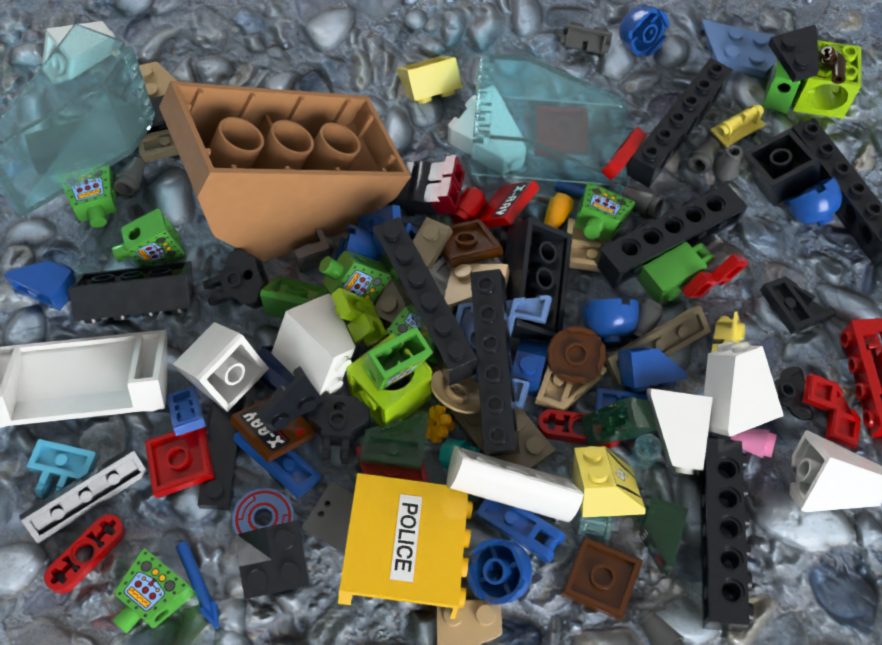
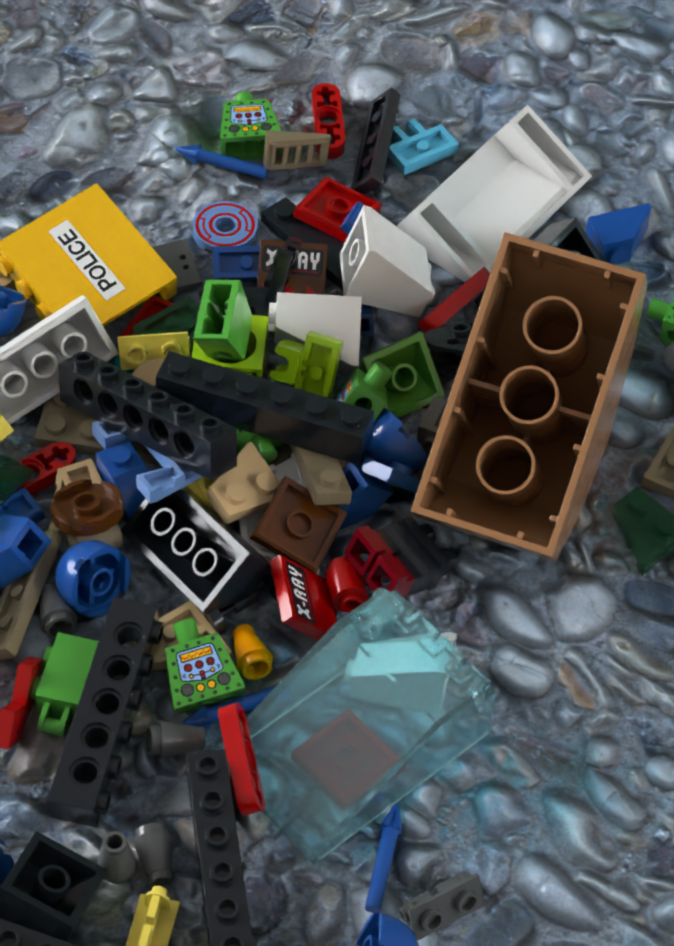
camera: 135 degrees right, 10 degrees down
black slope [236,520,311,600] -> none
light yellow slope [396,56,463,104] -> none
none -> light yellow hinge [117,332,191,370]
none -> dark tan slope [262,130,331,170]
none -> clear light blue bush [351,588,402,639]
none -> blue piece [365,803,402,913]
none -> red beam [417,267,490,334]

